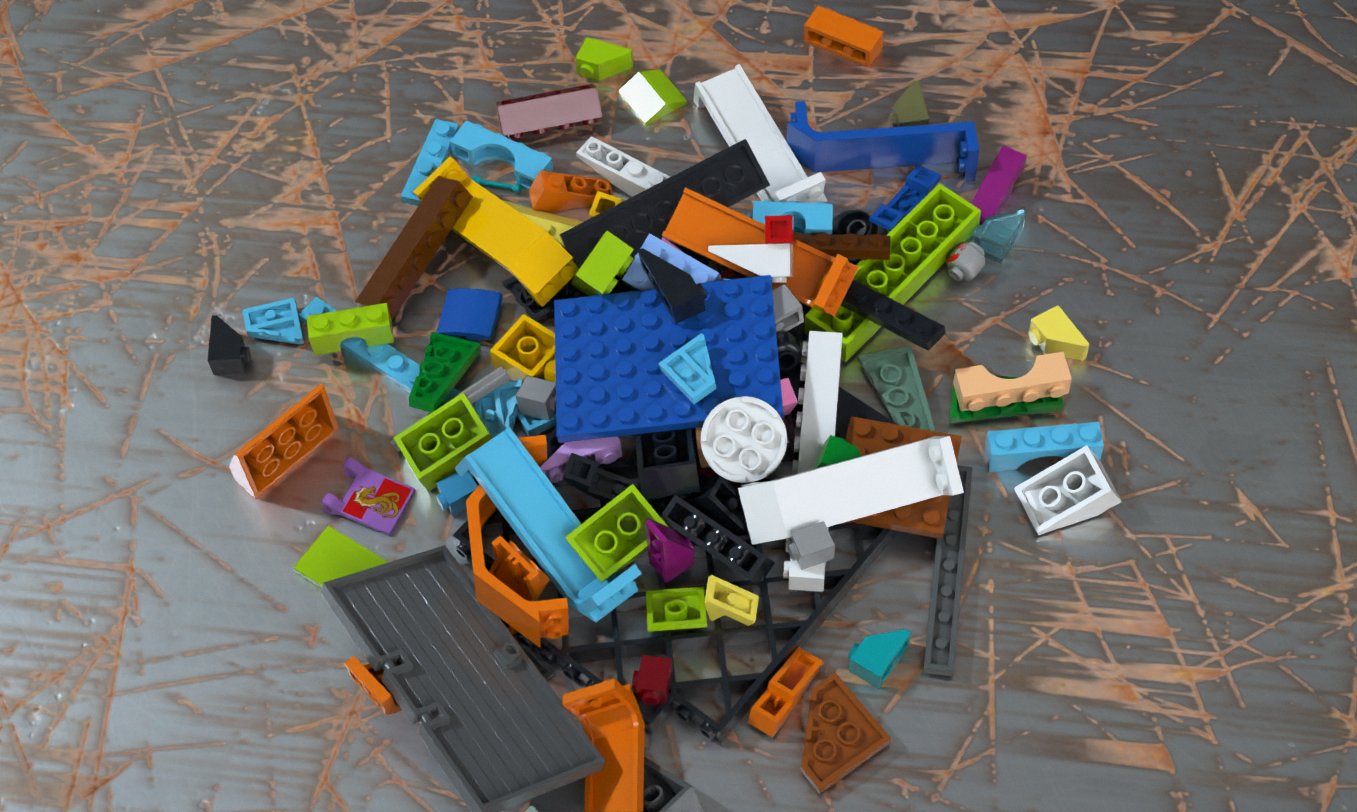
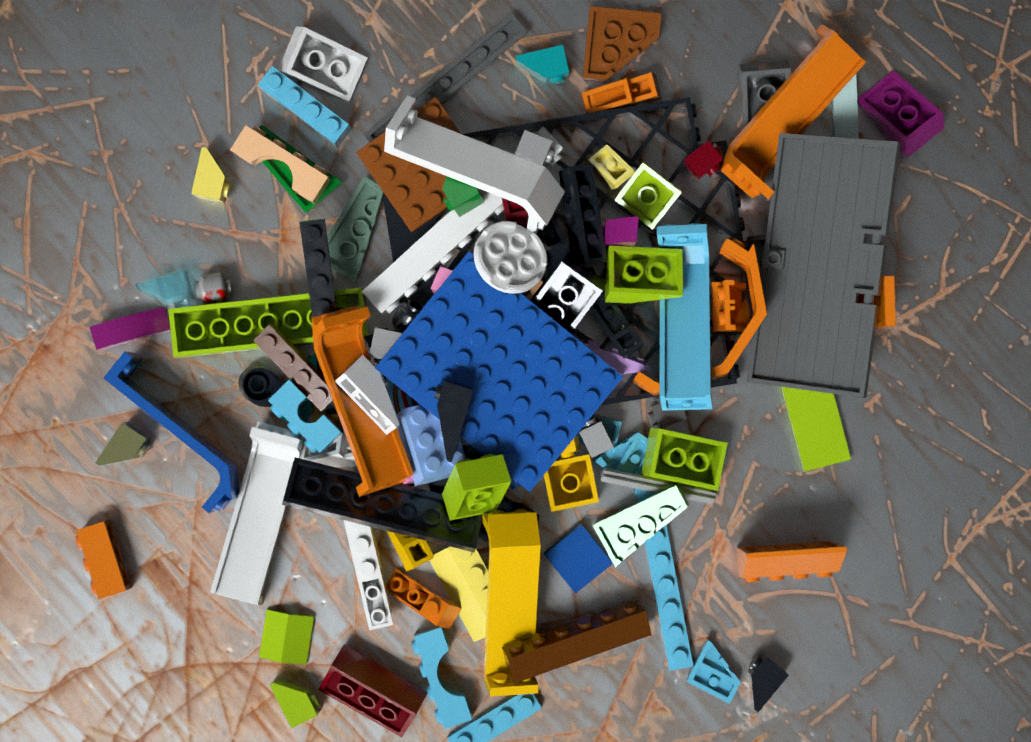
camera: 135 degrees left, 30 degrees up
lime arch [306,303,394,356] -> none
flag [321,457,415,536] -> none
dark azure brick [436,472,478,517] -> none
teal hinge [471,176,522,193] -> none
medium azure wing [659,333,717,404] -> none
red panel [765,215,797,245] -> none
blue slope [869,165,941,231] -> none

